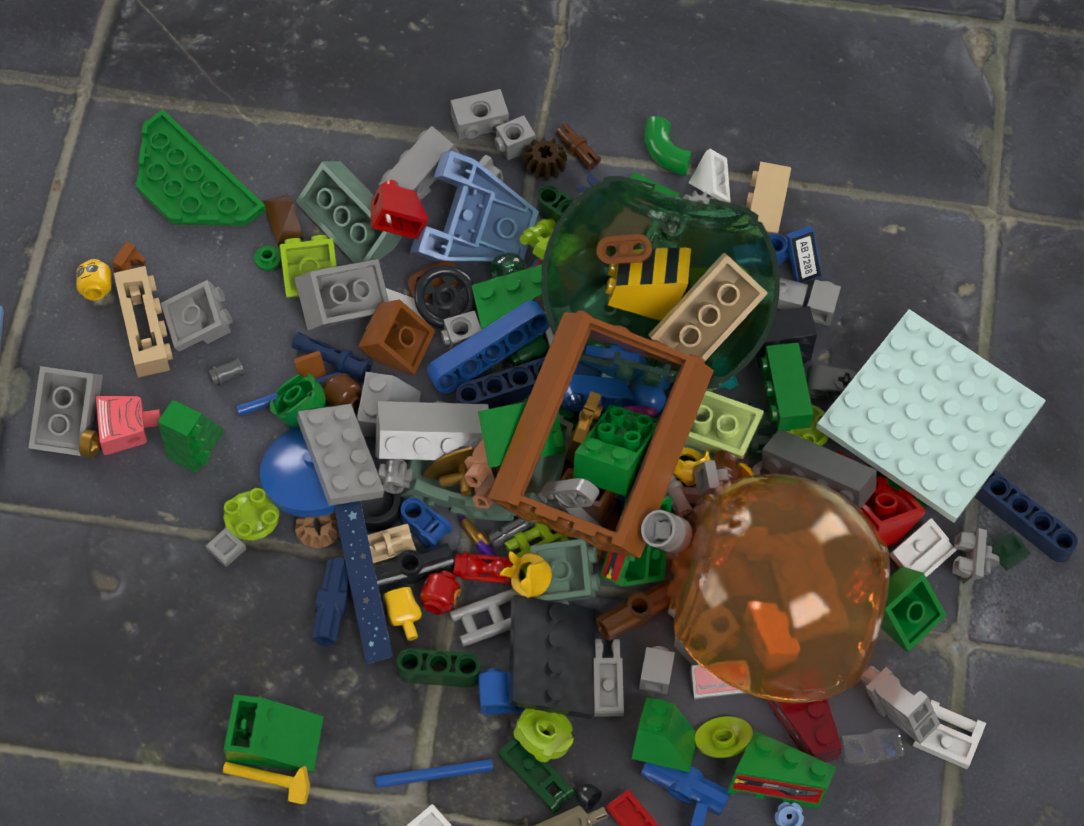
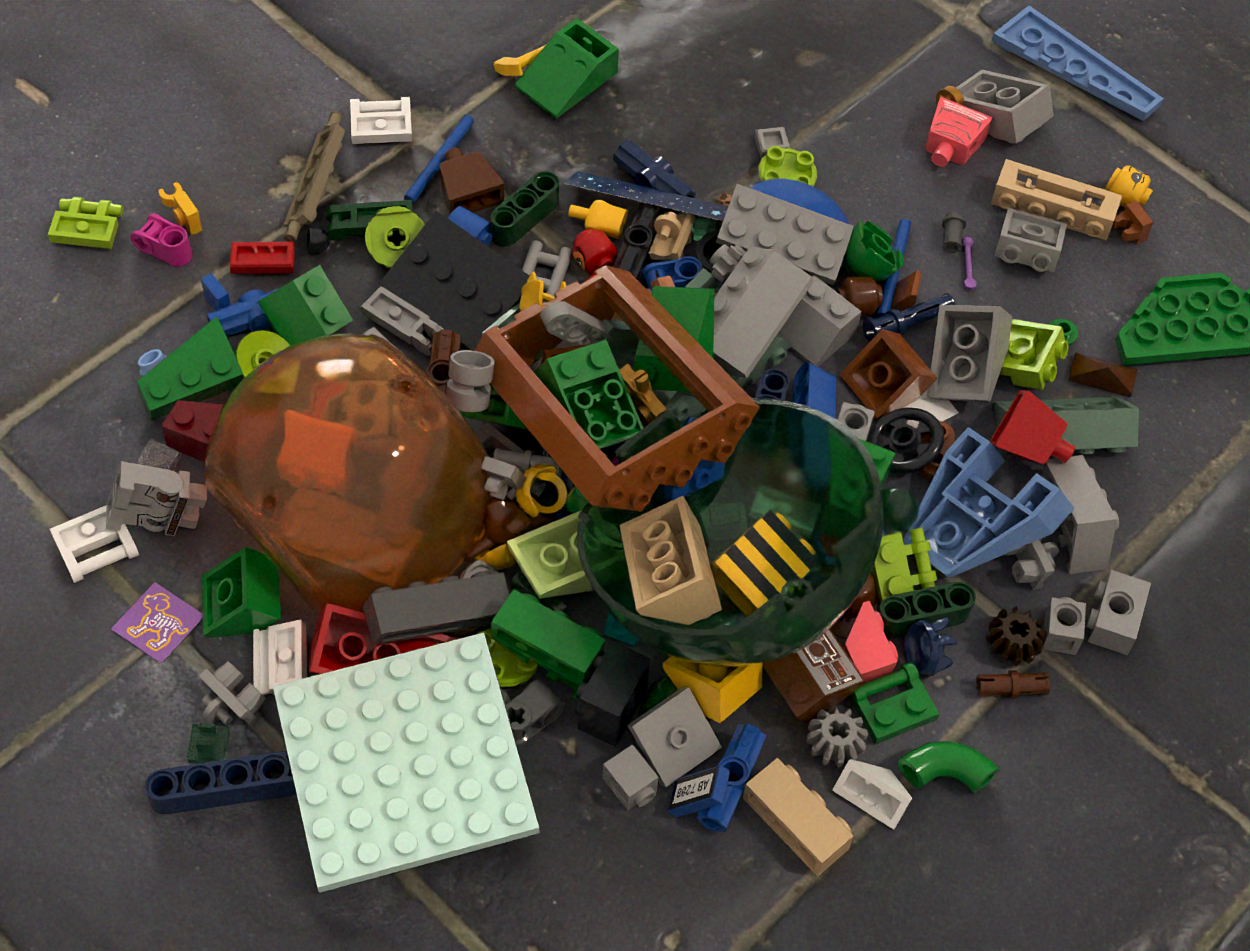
camera: 125 degrees right, 5 degrees down
green wedge [158,400,225,473] -> none
dark orange plate [597,234,652,265] -> none
none -> medium lavender sticker [111,582,203,663]
none -> reddish brown torso [439,147,504,215]
none -> medium lavender hinge [962,237,976,291]

